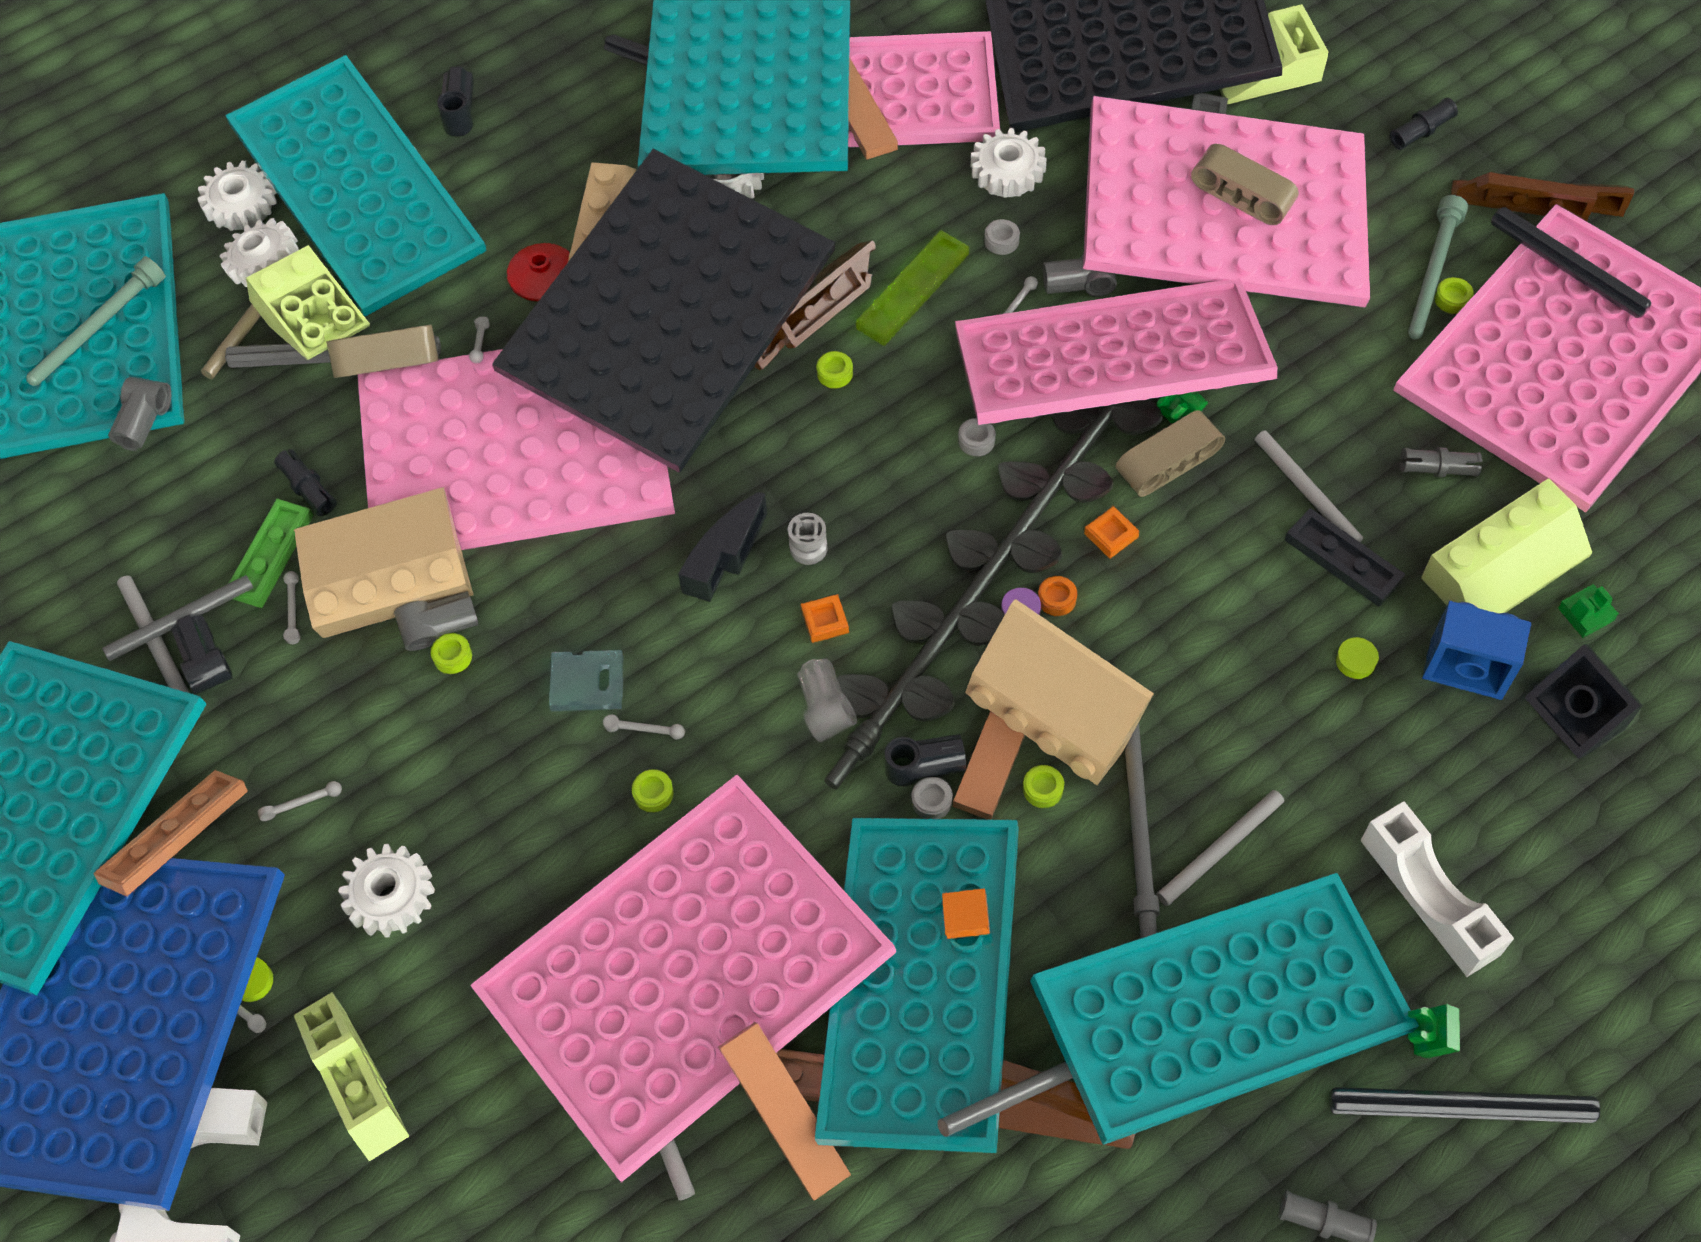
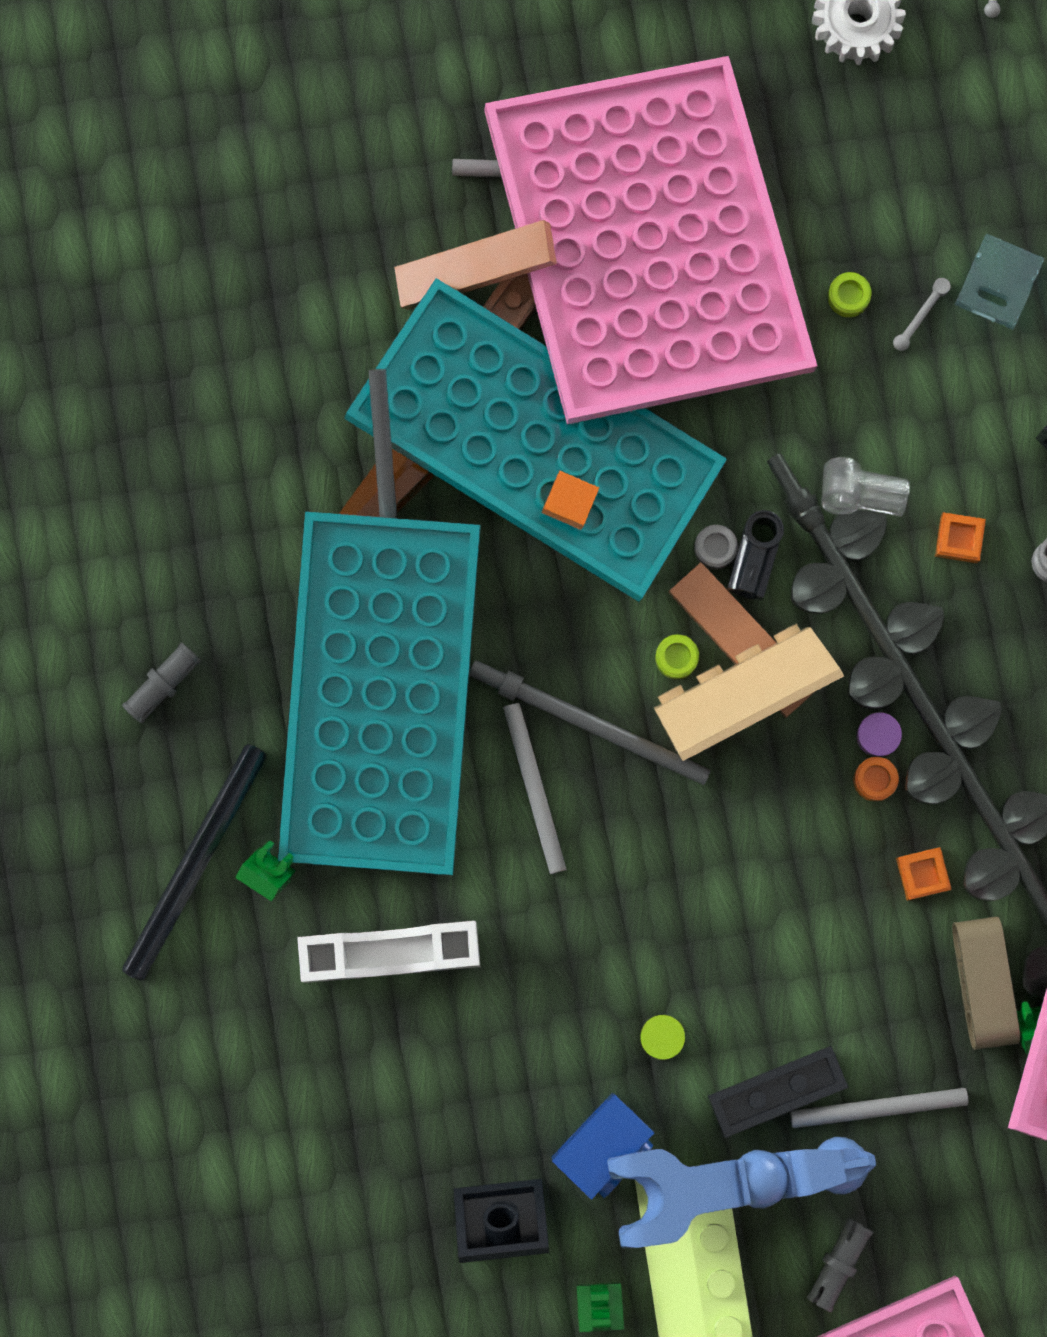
camera: 115 degrees right, 20 degrees up
none -> medium blue piece [607,1137,876,1248]

